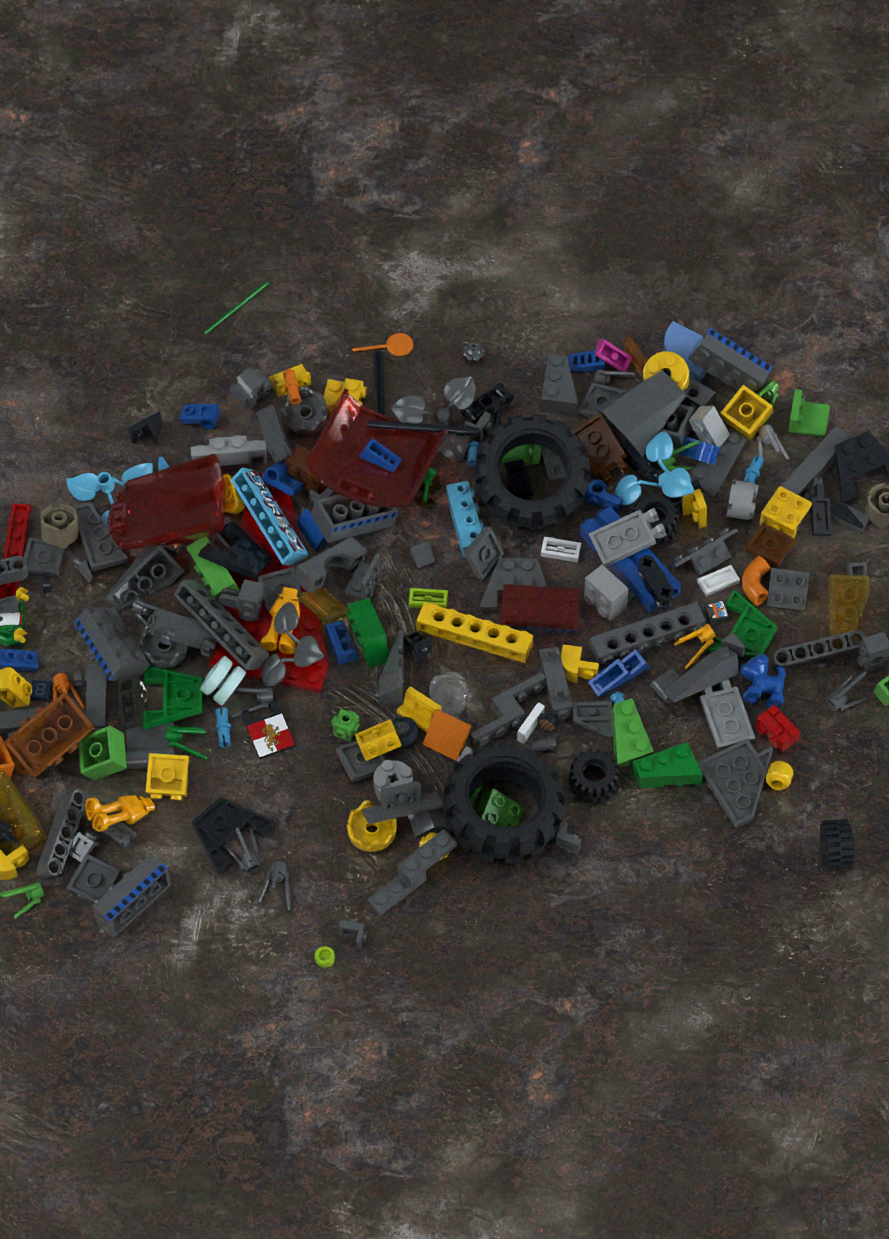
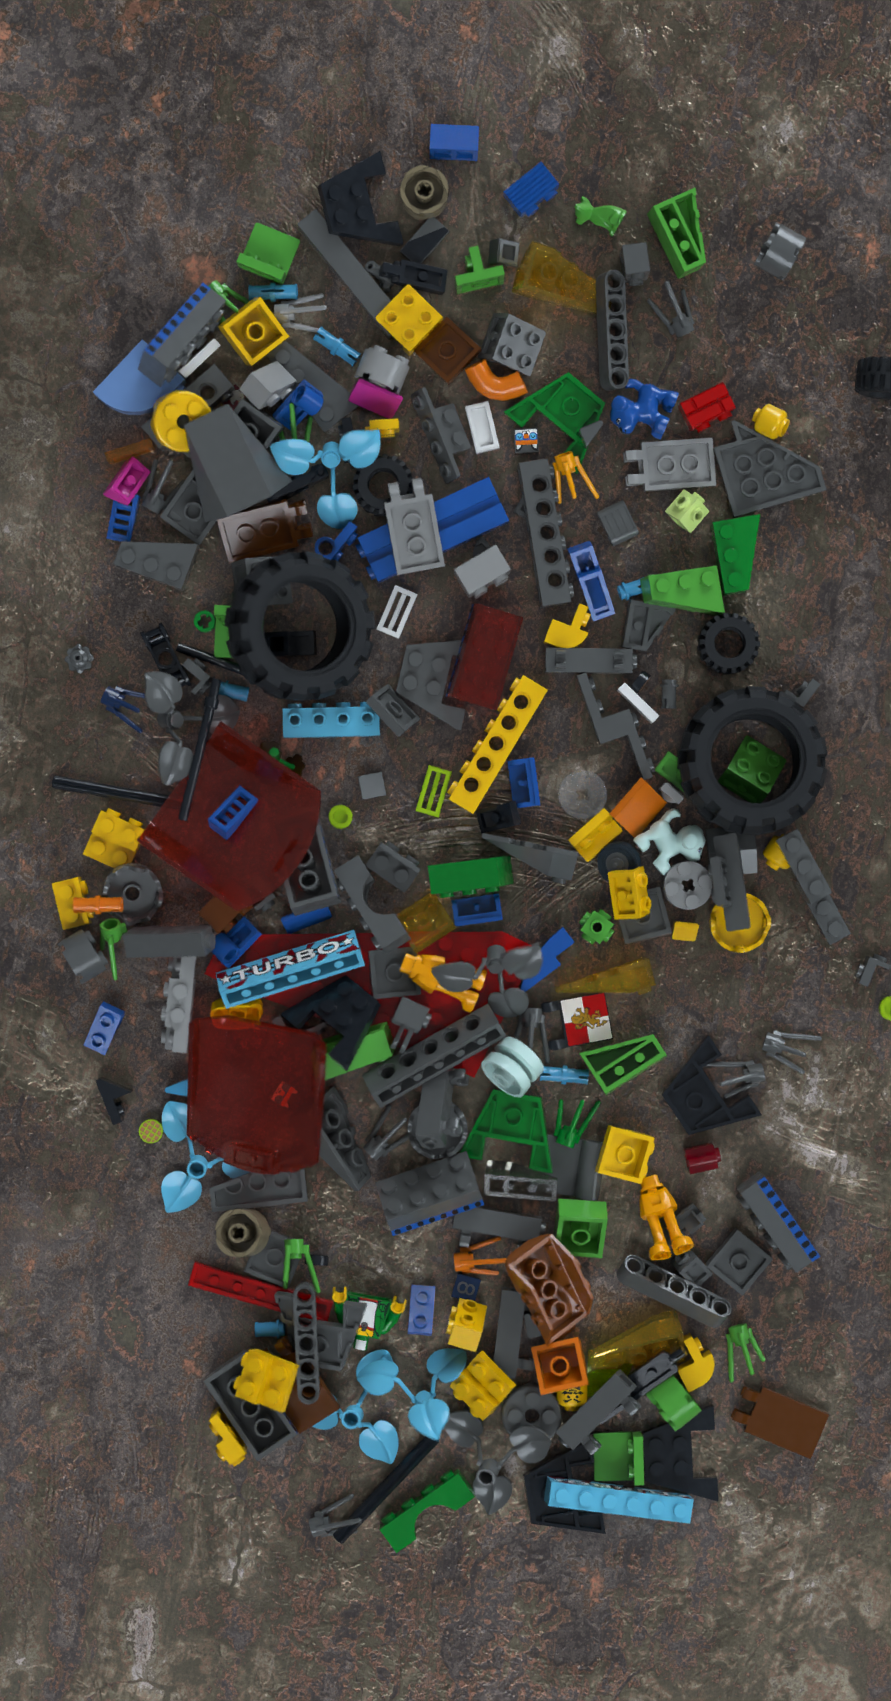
camera: 80 degrees left, 30 degrees up
dark grey bar [73,557,94,584] -> none
orange piece [352,333,413,357] -> none
black piece [638,555,674,609] -> none
dark grey wedge [663,647,739,703] -> none
none -> bright green plant [99,918,127,980]
none -> dark blue plant [101,686,145,733]
none -> tile [139,1119,164,1143]
none -> white tile [178,338,221,378]
none -> dark azure pin [248,283,298,302]
none -> bright green plant [283,1239,321,1293]
none -> lime tile [328,805,353,829]
none -> dark pink slope [348,378,403,419]
none -> bright green bracket [455,246,505,294]
none -> blue hinge [507,757,540,808]
none -> blue slope [520,927,575,992]
none -> clear yellow wedge [554,957,656,995]
none -> bright green wedge [579,1034,667,1096]
none -> light aqua animal [633,808,706,876]
none -> yellowish green brick [665,489,709,533]
none -> yellow slope [672,921,699,941]
none -> dark red brick [683,1143,721,1174]

